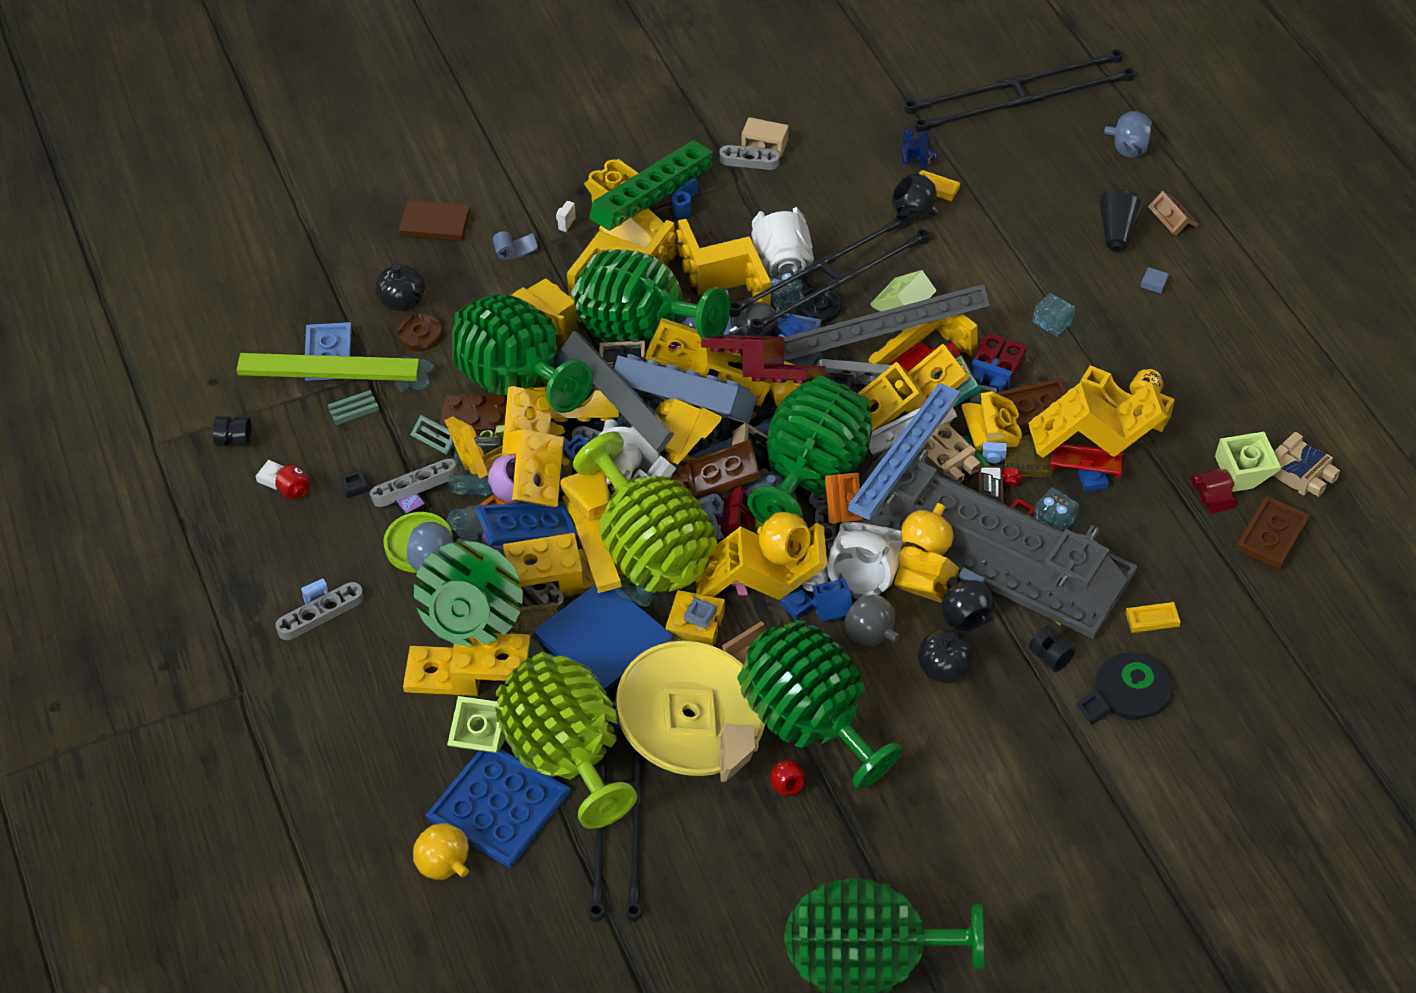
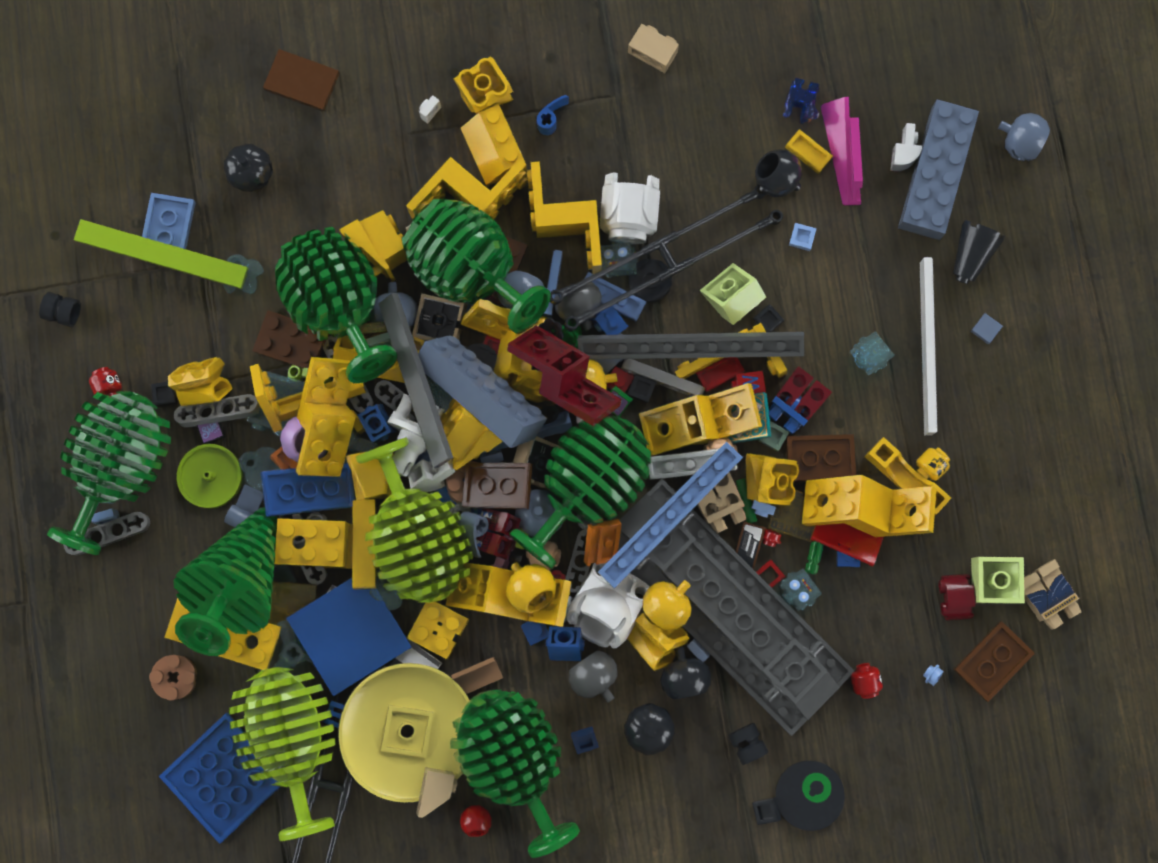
camera: 15 degrees right, 30 degrees up
white plate [256,460,284,490] -> none
sand green tile [328,390,379,425] -> none
reddish brown tile [398,314,443,352] -> none
sand blue piece [407,522,453,571] -> none
sand green tile [410,415,455,456] -> none
yellow piece [413,823,469,880] -> none
yellowish green slope [447,696,506,753] -> none
sand blue panel [492,231,538,260] -> none
green brick [589,140,713,231] -> none
sand blue tile [684,598,717,629] -> none
light grey beam [719,145,780,170] -> none
black bar [904,49,1135,133] -> none
yellow tile [1126,602,1181,633] -> none
medium nougat panel [1148,191,1199,236] -> none
none -> green plant [47,391,171,555]
none -> nougat plate [149,655,197,700]
none -> yellow piece [168,357,232,406]
none -> dark blue plate [570,726,599,755]
none -> light blue plate [789,223,816,251]
none -> green axle [805,541,824,575]
none -> dark pink wedge [821,97,863,206]
none -> red head [851,663,883,699]
none -> white brick [891,123,922,171]
none -> sand blue brick [898,99,979,240]
none -> white tile [920,257,937,436]
none -> light blue plate [923,664,944,686]

